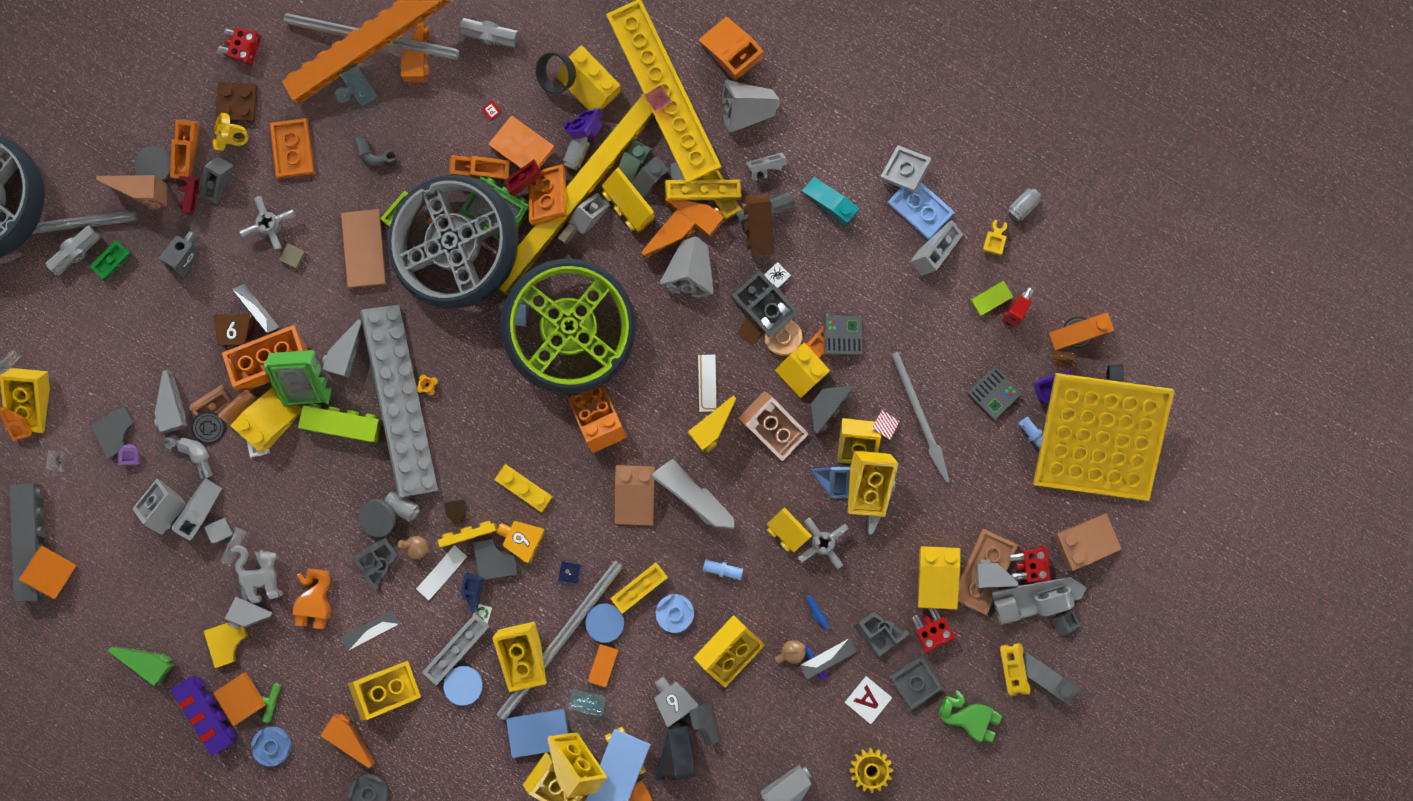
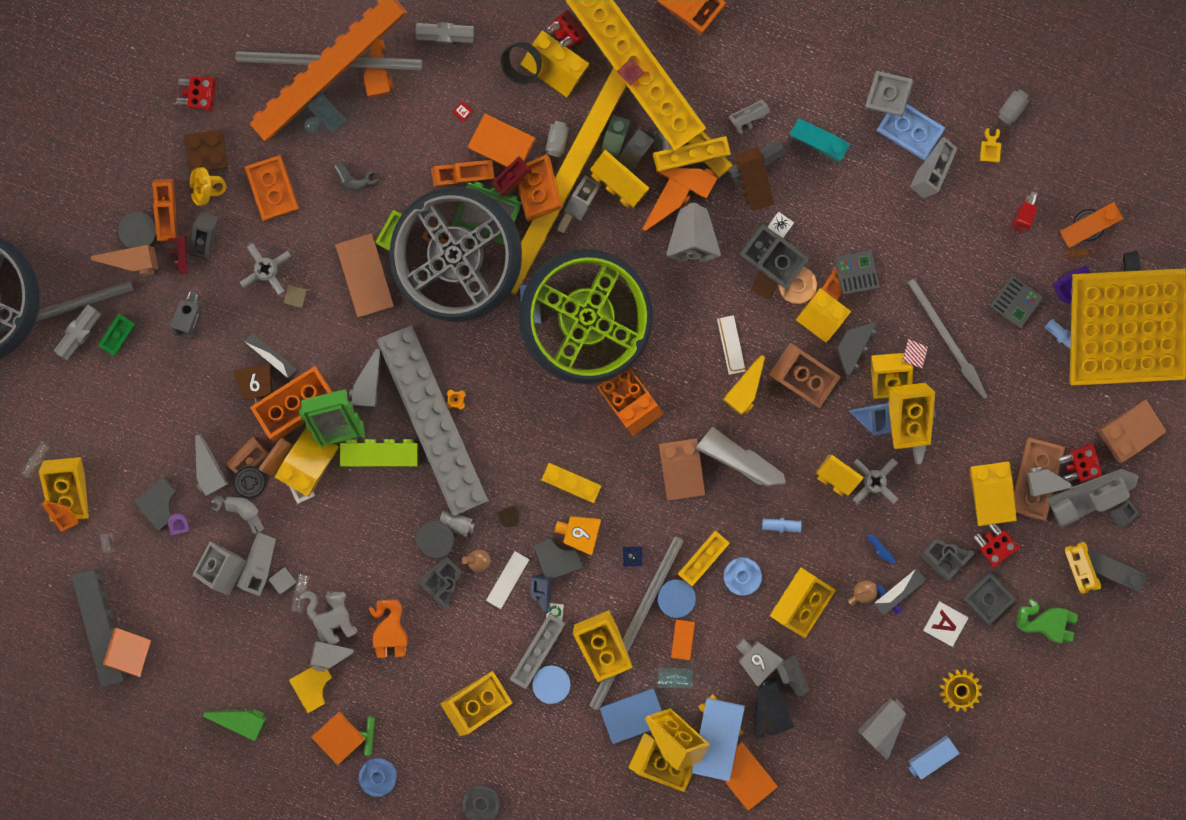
camera: 10 degrees left, 5 degrees up
dark purple brick [171,675,238,756] -> none
orange slope [320,713,375,768] -> none
dark grey sticker [341,610,399,651] -> none
yellow plate [438,521,498,547] -> none
dark purple plate [563,108,603,139] -> none
light grey slope [722,80,780,132] -> none
lime tile [970,281,1013,316] -> none
none -> red piece [547,10,588,49]

